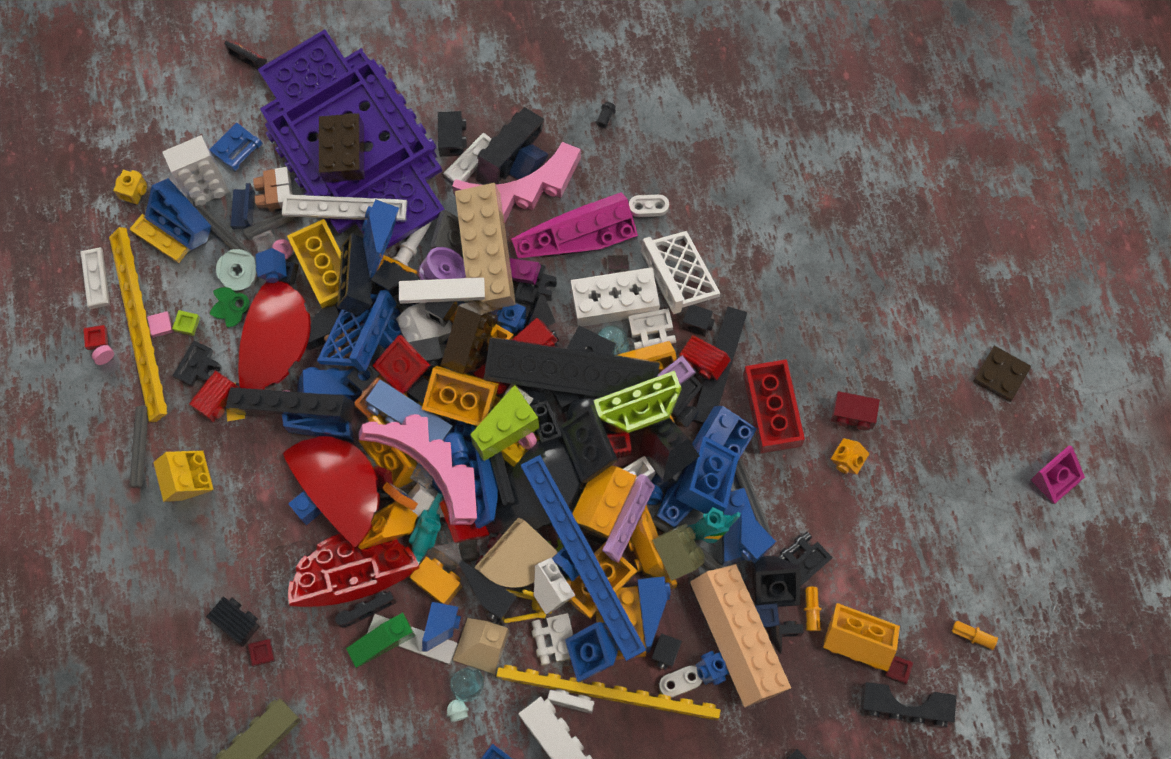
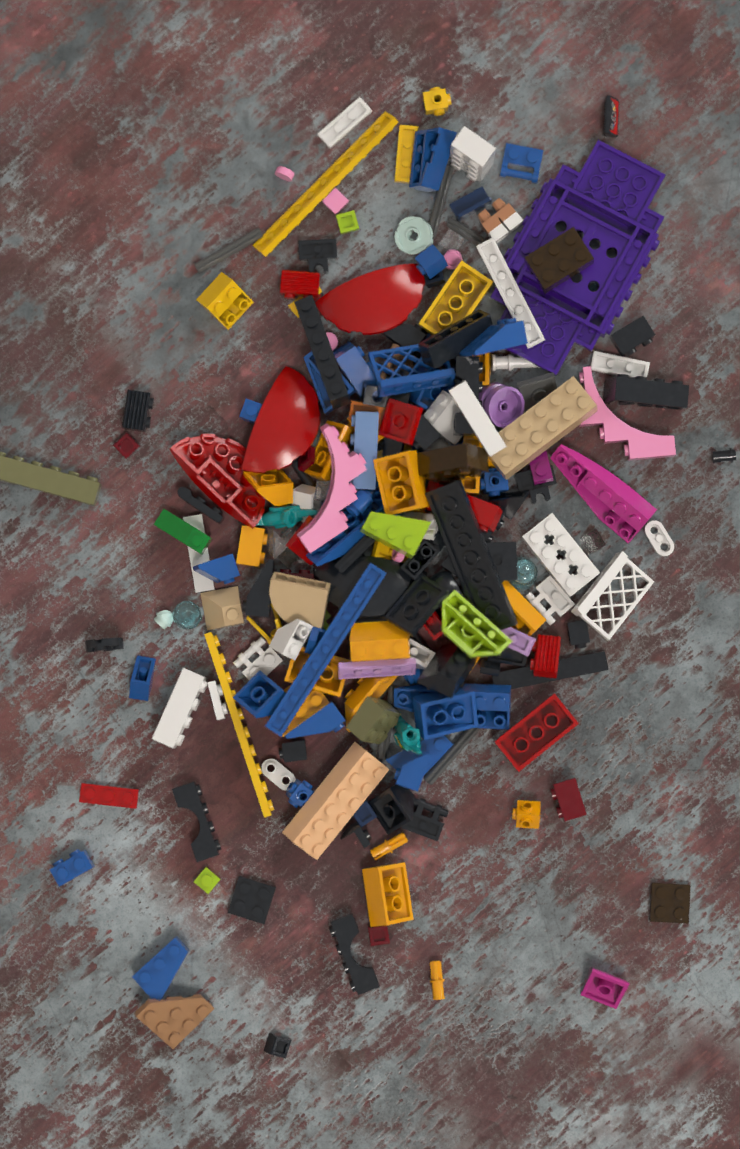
camera: 65 degrees right, 15 degrees up
red plate [84,325,108,350] -> none
green plate [210,287,250,327] -> none
orange tile [383,482,418,510] -> none
dark blue slope [509,144,549,180] -> none

